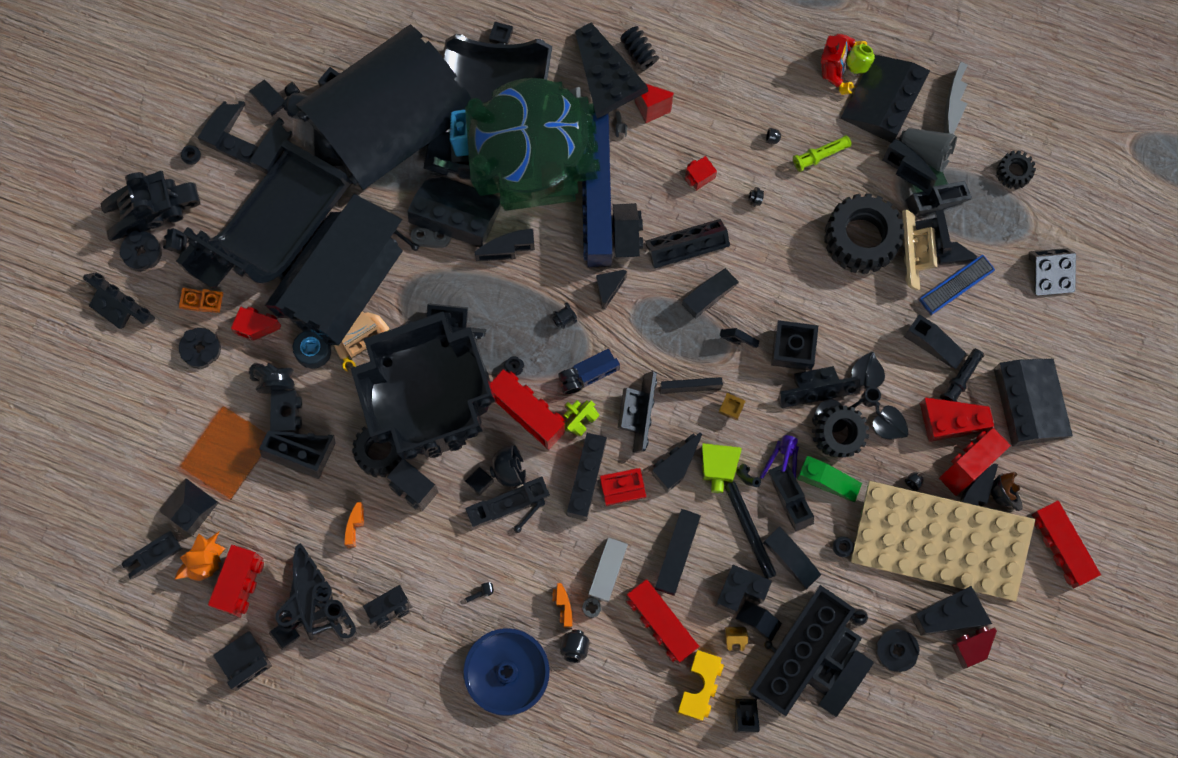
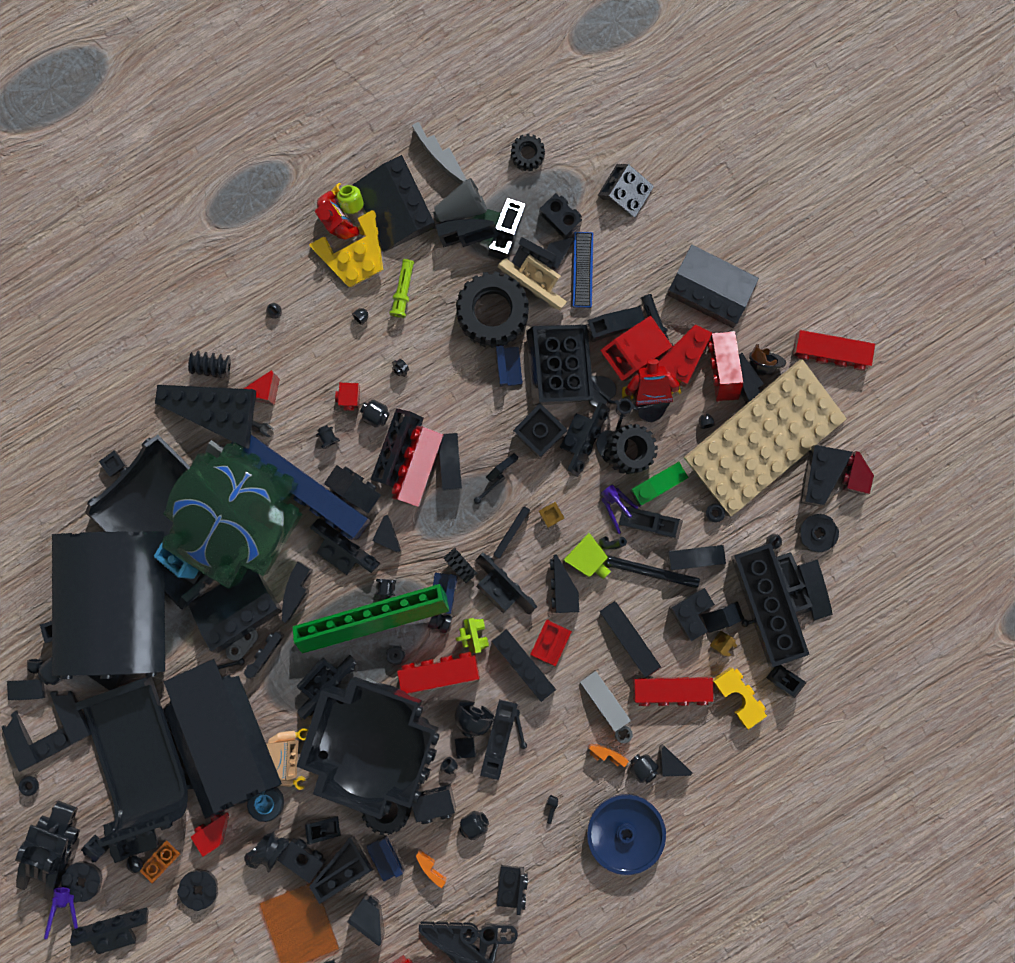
camera: 50 degrees left, 10 degrees up
none -> dark purple plant [44,887,78,940]
none -> black hinge [126,855,144,873]
none -> black hinge [244,631,284,679]
none -> black hinge [266,303,282,319]
none -> green brick [292,584,449,654]
none -> black slope [305,816,341,845]
none -> yellow wing [309,210,383,287]
none -> black bracket [310,518,380,575]
none -> black brick [316,425,340,449]
none -> black slope [347,894,385,946]
none -> black head [360,399,390,428]
none -> dark blue panel [366,835,404,881]
none -> brick [392,426,444,507]
none -> black hinge [440,757,458,774]
none -> black tyre [443,548,478,583]
none -> black head [459,811,489,841]
none -> black hinge [474,474,505,504]
none -> dark blue panel [496,346,523,387]
none -> black slope [526,325,594,406]
none -> black brick [539,193,582,239]
none -> red slope [600,316,673,381]
none -> red torso [622,359,681,405]
none -> black slope [660,744,693,777]

